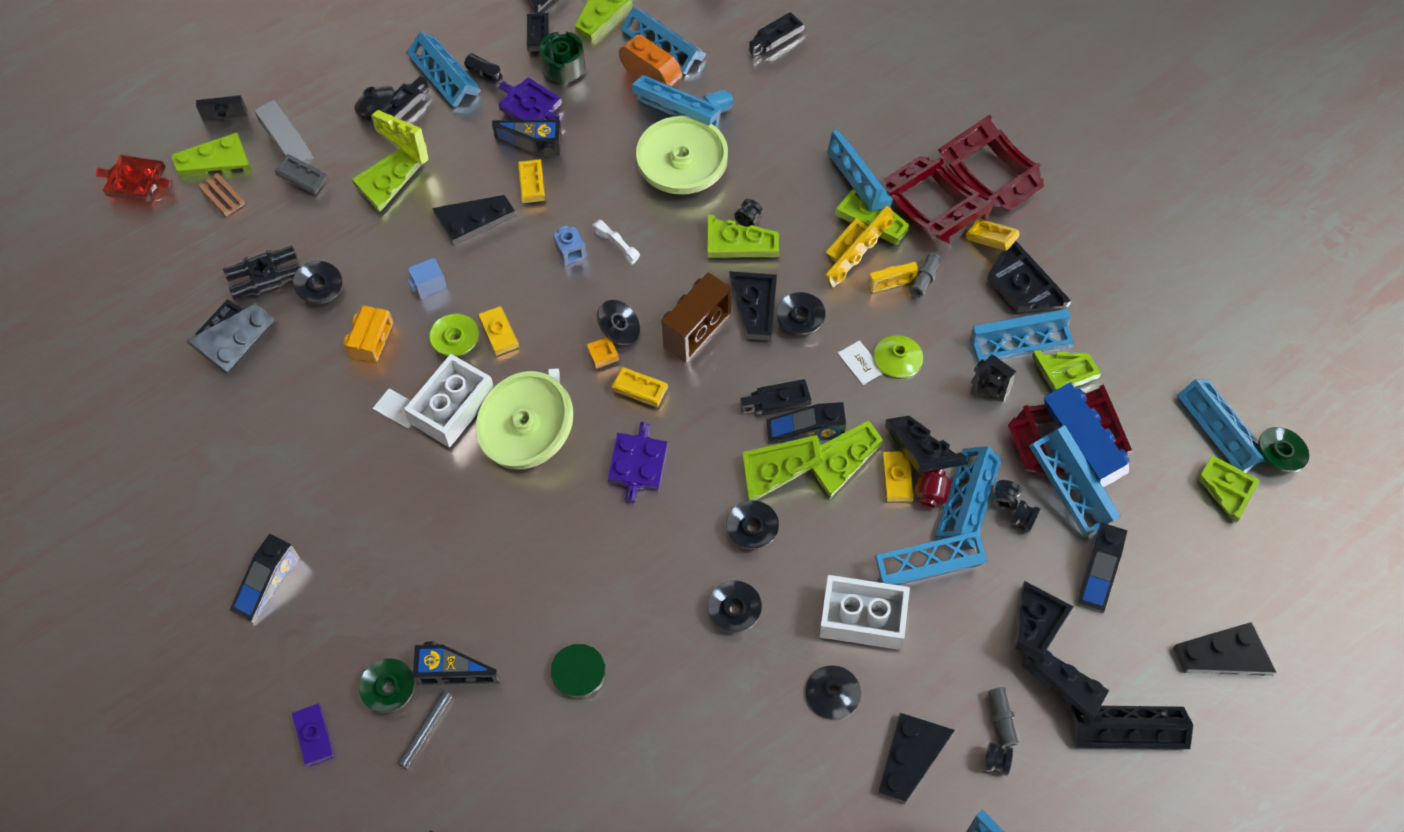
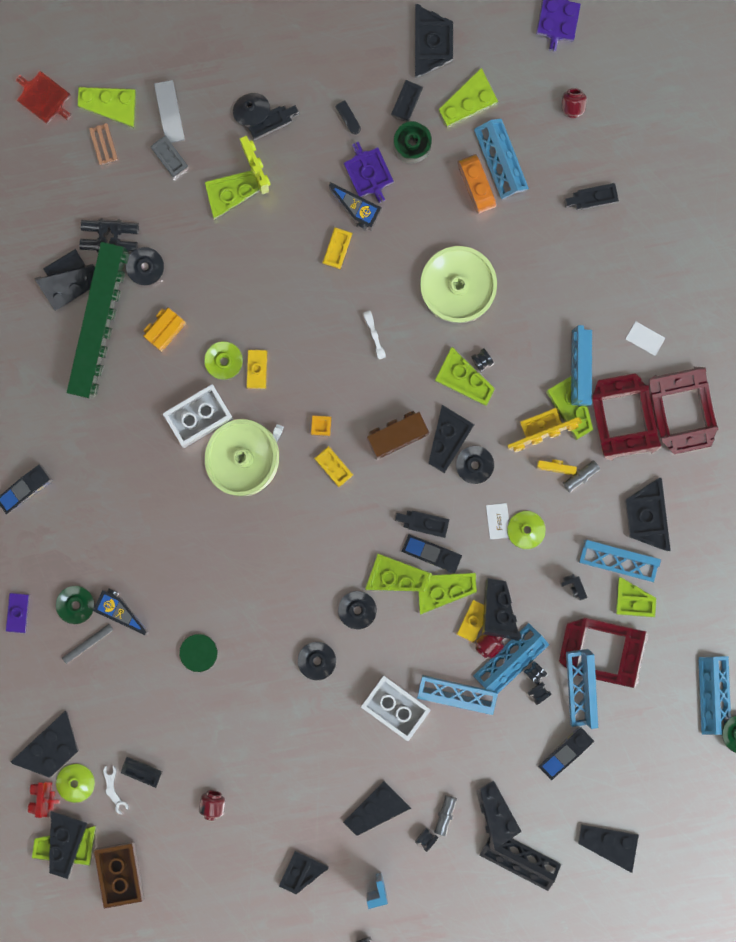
camera: 25 degrees right, 25 degrees up
black plate [196,95,247,121] -> none
white sticker [372,388,411,429] -> none
dark azure fence [406,32,481,107] -> none
medium blue brick [407,257,447,299] -> none
black wing [432,195,516,246] -> none
medium blue brick [553,226,587,266] -> none
black dish [597,300,640,345] -> none
dark purple plate [608,422,667,504] -> none
dark azure fence [631,75,721,129] -> none
dark azure brick [701,89,734,114] -> none
black dish [805,665,861,720] -> none
yellow plate [966,219,1020,251] -> none
black wing [1015,581,1074,662] -> none
blue brick [1044,382,1130,487] -> none
lime wing [1198,455,1260,523] -> none
none -> dark green brick [66,242,129,398]
none -> white sticker [626,321,665,356]

